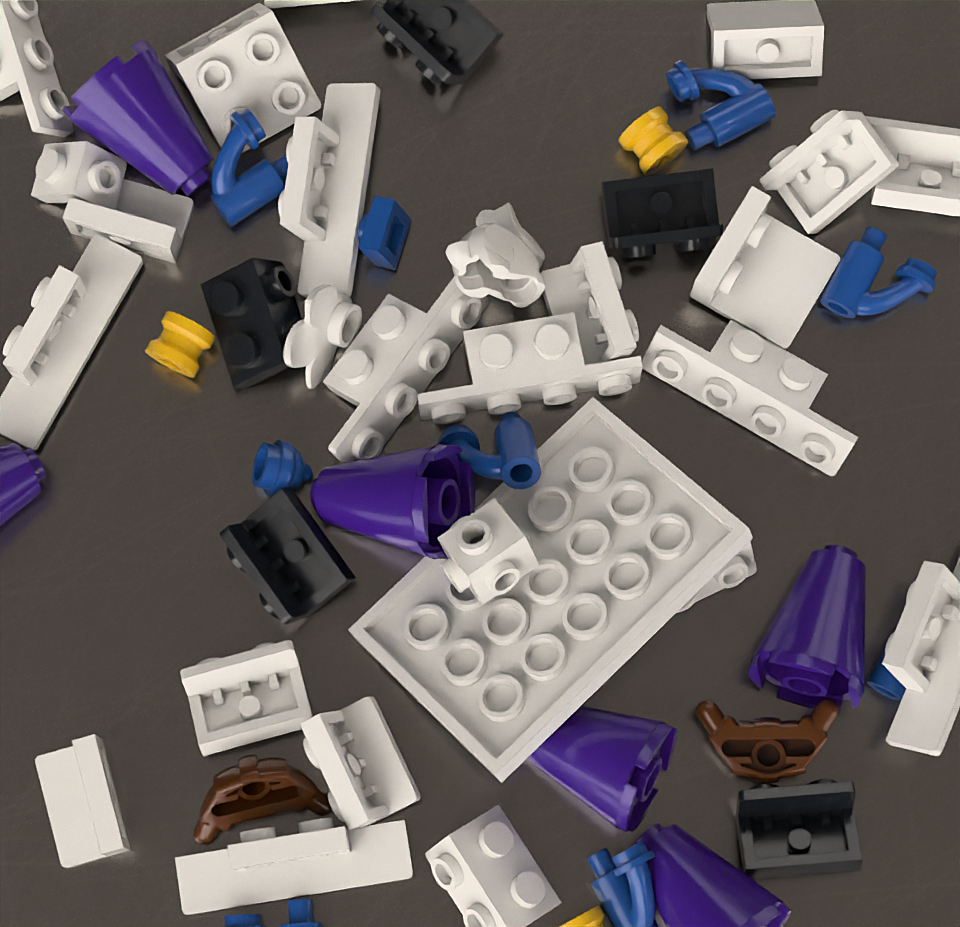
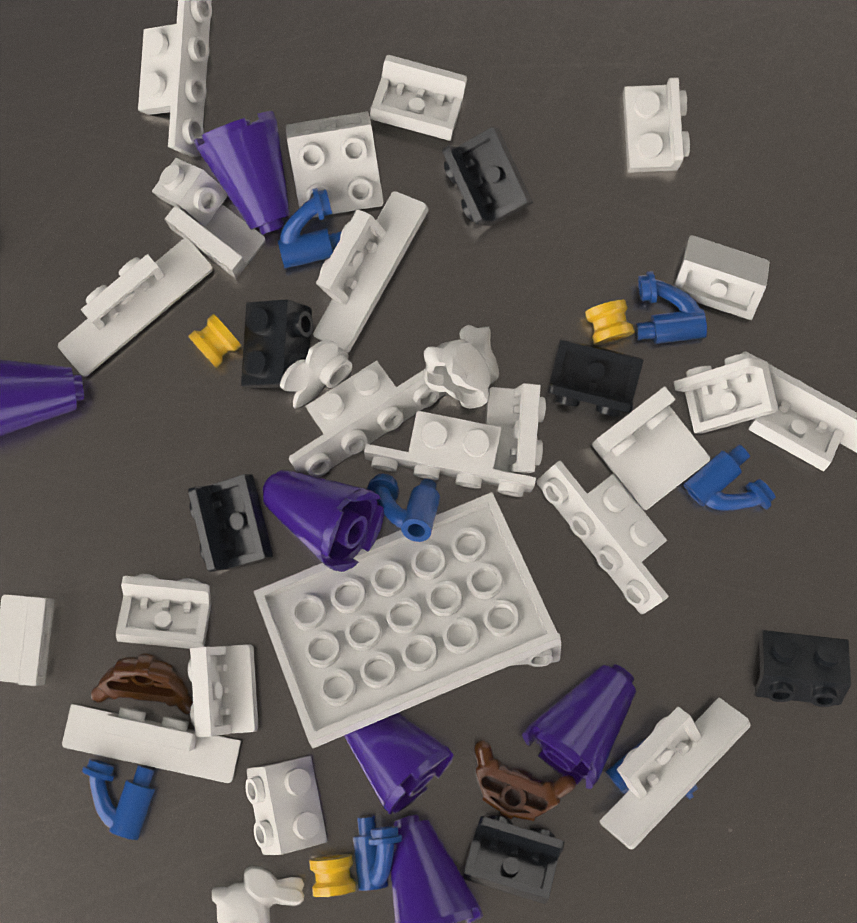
camera: 20 degrees right, 5 degrees up
blue plate [252,440,313,496] -> none
blue plate [358,196,412,270] -> none
white brick [437,498,539,605] -> none

